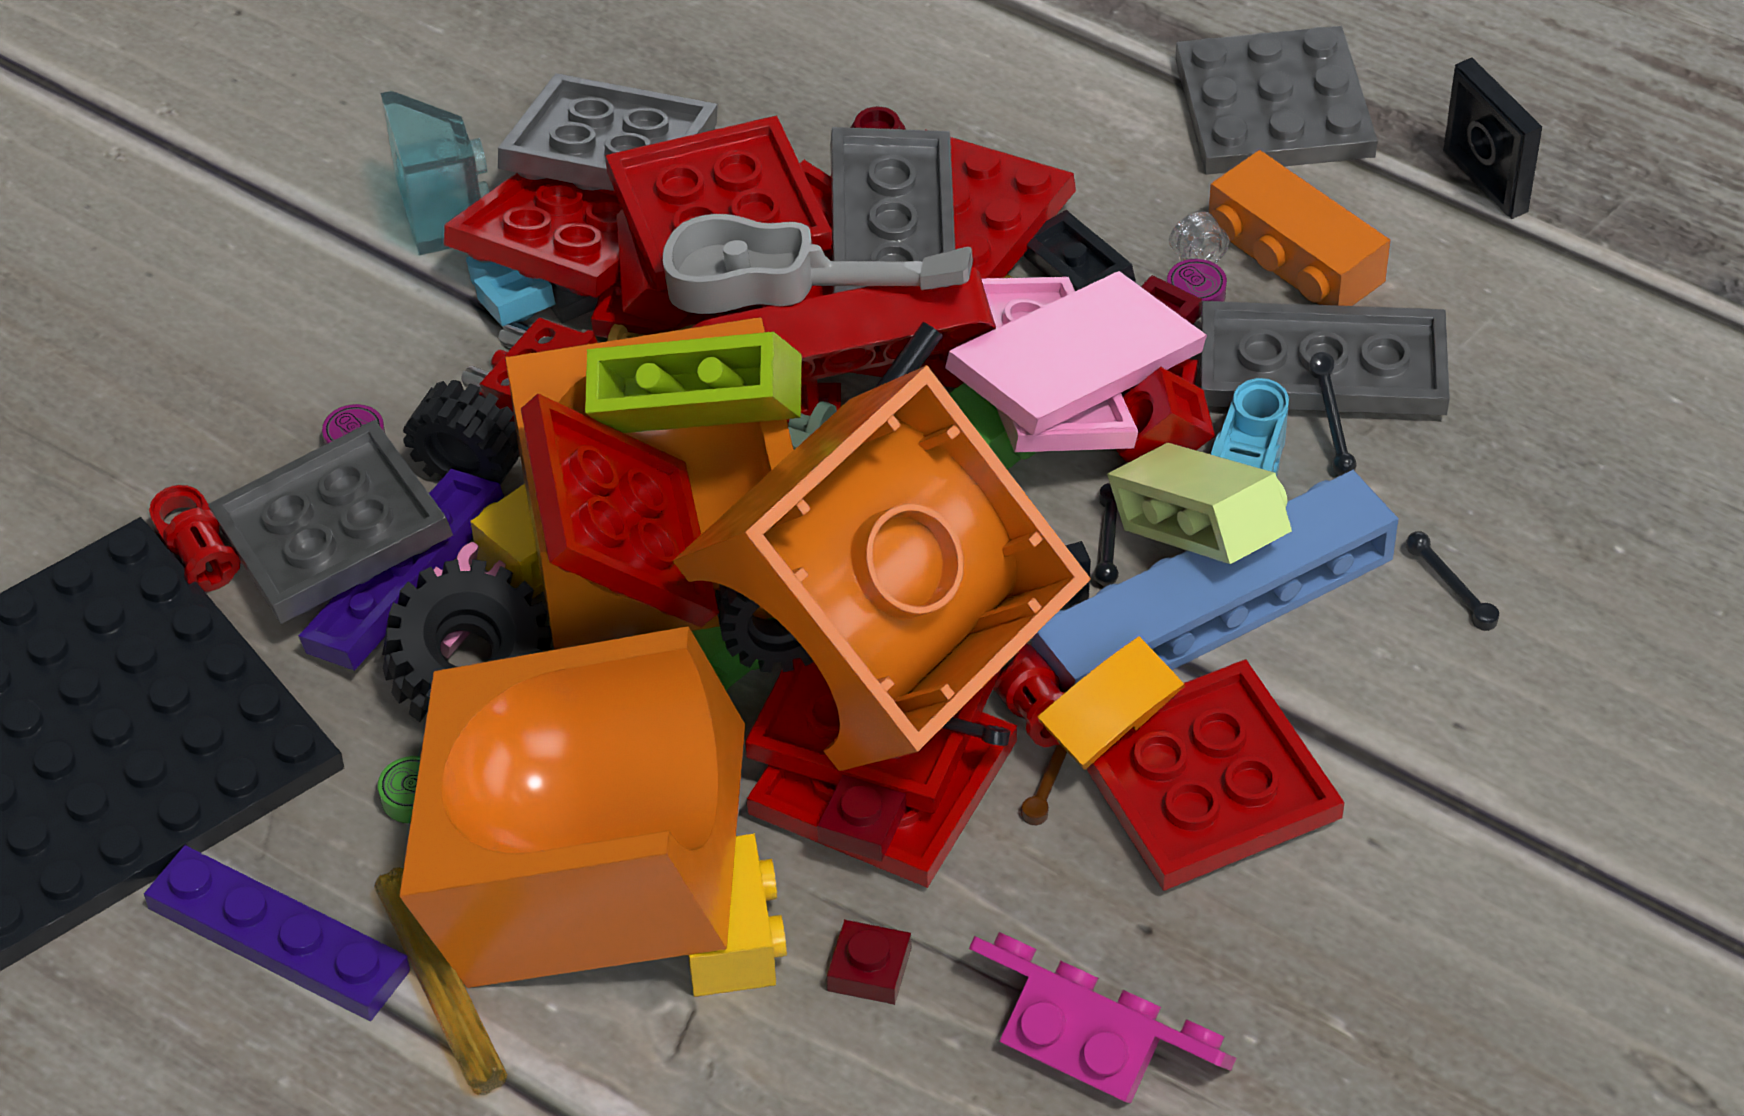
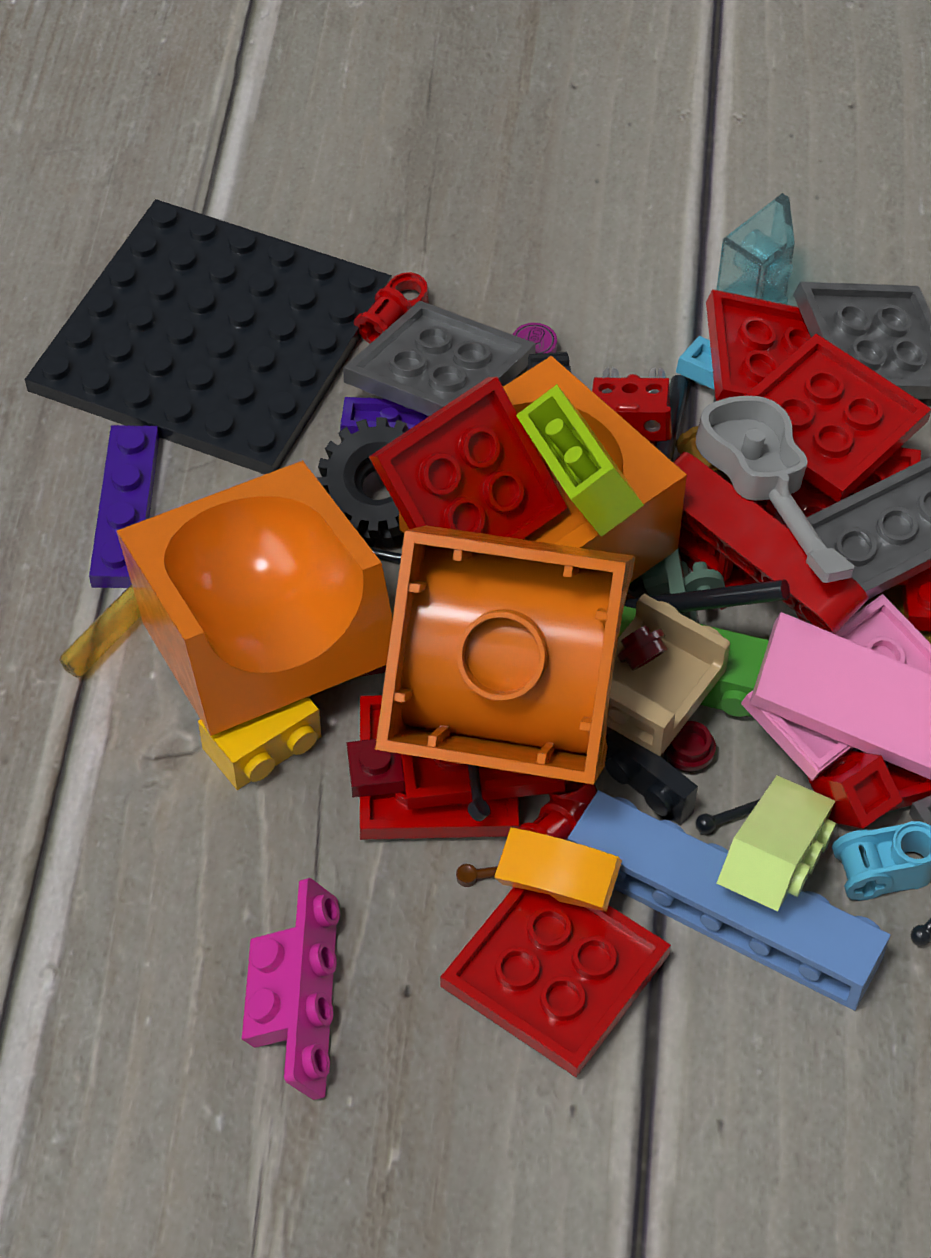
camera: 60 degrees right, 5 degrees up
dark red plate [827,919,912,1005] -> none
black hinge [1406,531,1499,631] -> none

